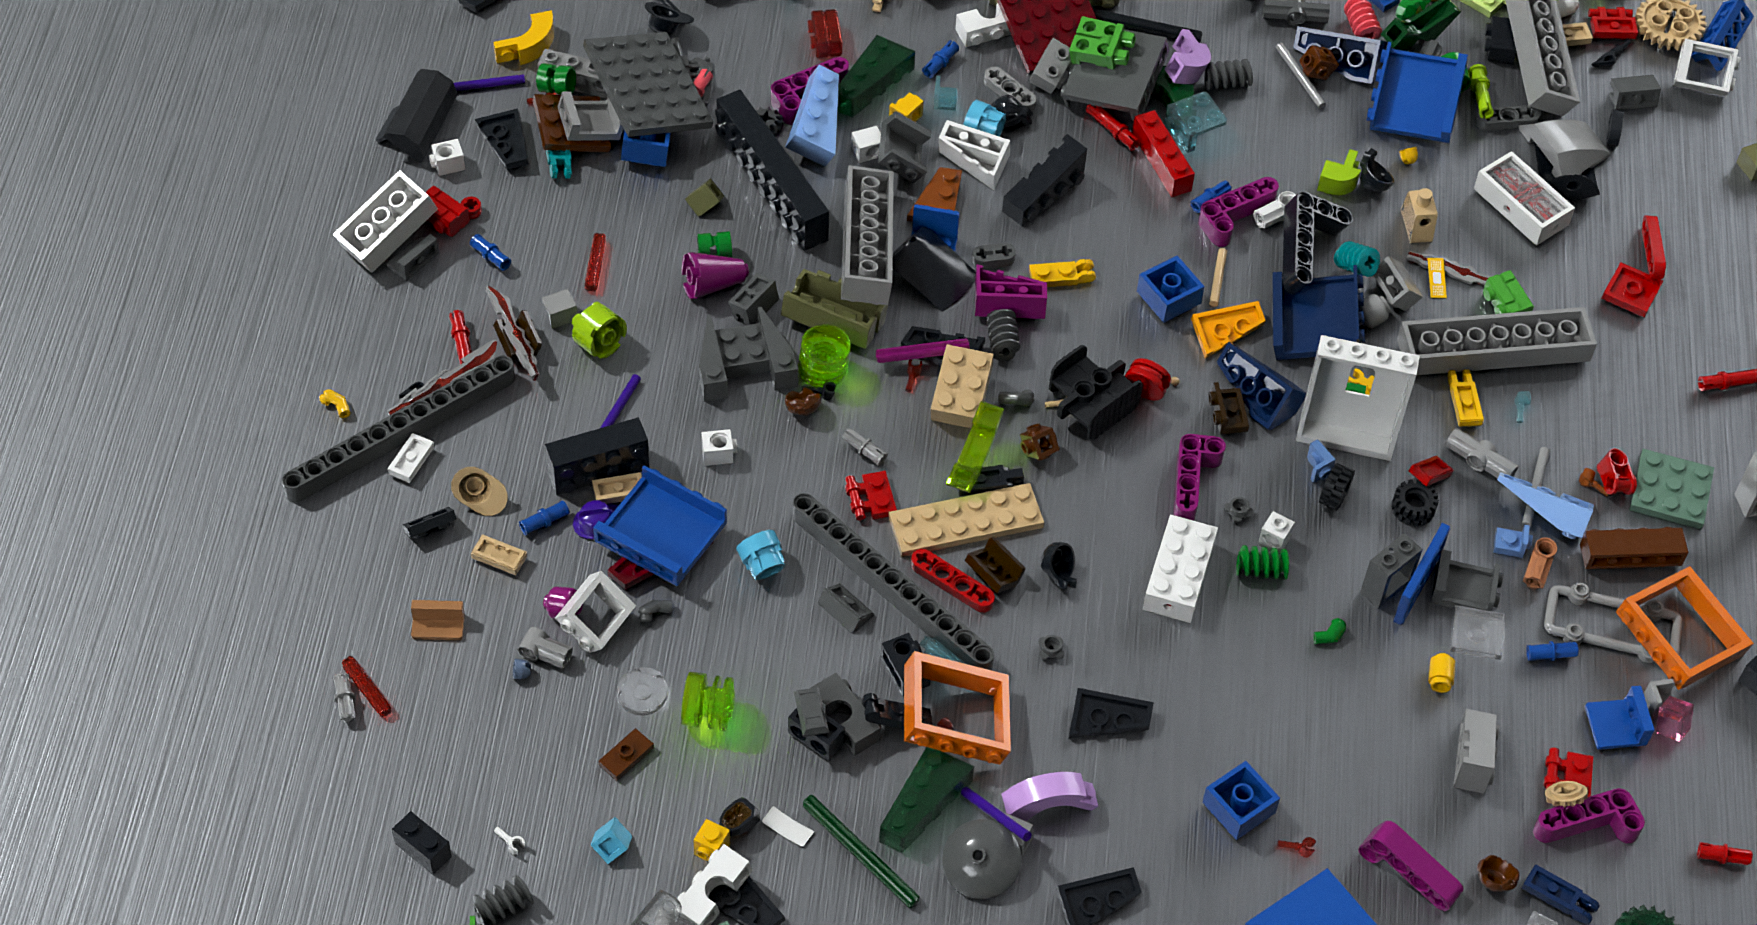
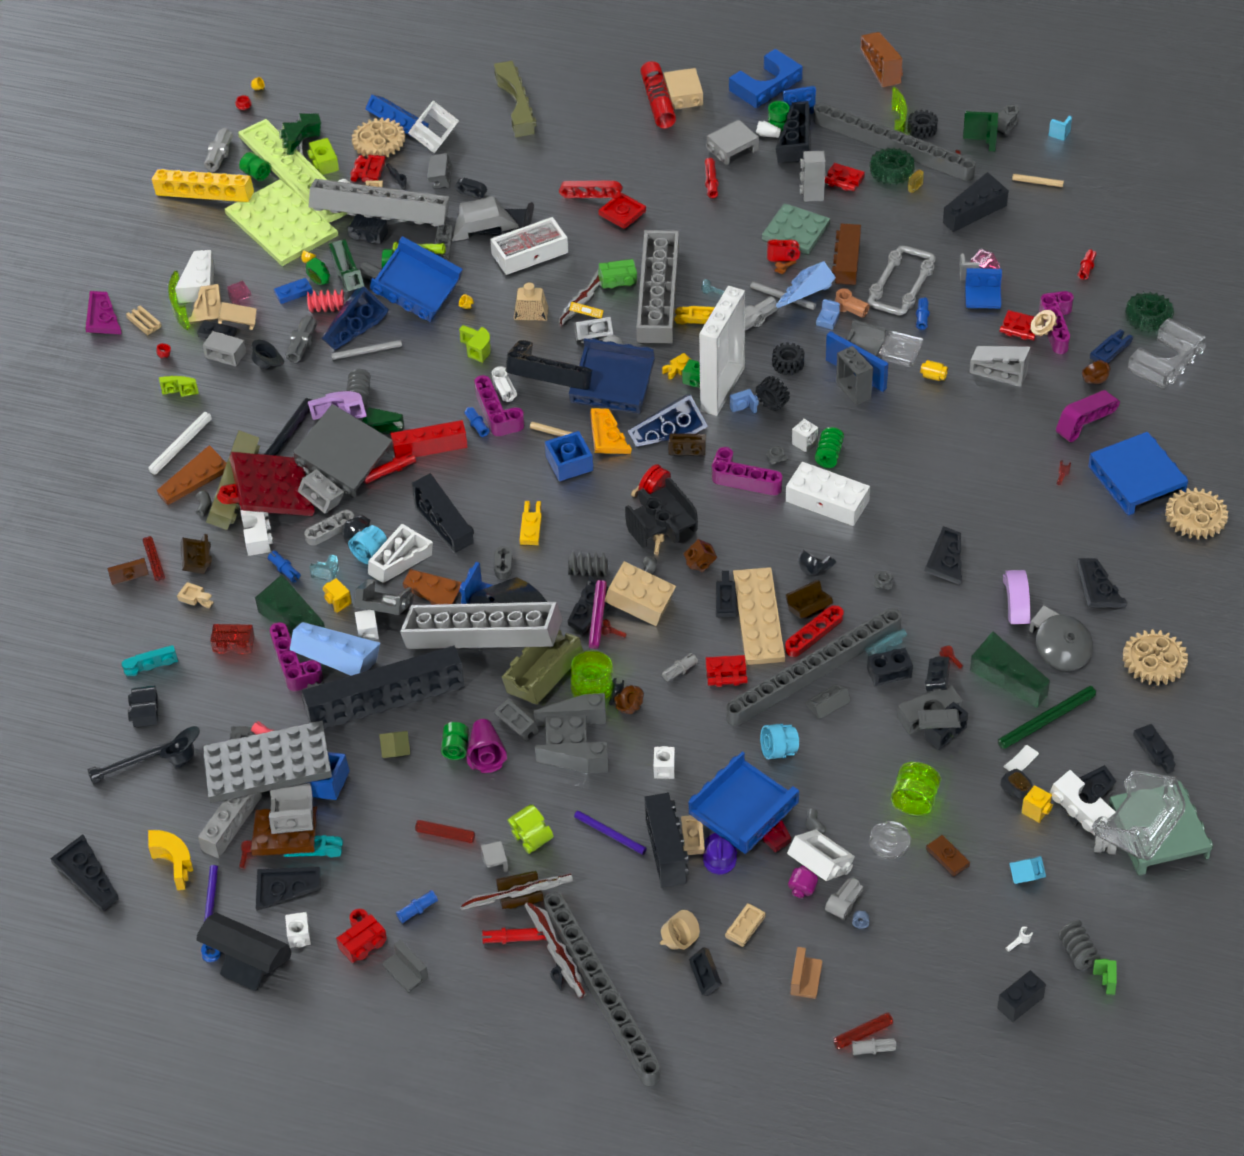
camera: 75 degrees left, 5 degrees down
yellow arm [319,389,351,418] -> none
white brick [333,170,438,273] -> none
white plate [388,433,434,483] -> none
blue pin [519,500,570,536] -> none
green wheel [536,63,577,95] -> none
orange window [904,651,1011,765] -> none
clear neon green slope [946,401,1004,493] -> none
dark purple bar [961,787,1032,842] -> none
magenta wedge [975,264,1047,319] -> none
bright green hips [1069,16,1136,70] -> none
clear light blue bracket [1164,92,1227,153] -> none
blue brick [1202,761,1280,840] -> none
reddish brown brick [1299,45,1339,80] -> none
green arm [1313,618,1346,644] -> none
teal piece [1333,241,1381,277] -> none
black piece [1360,148,1394,193] -> none
red tile [1408,456,1454,486] -> none
orange window [1616,566,1754,690] -> none

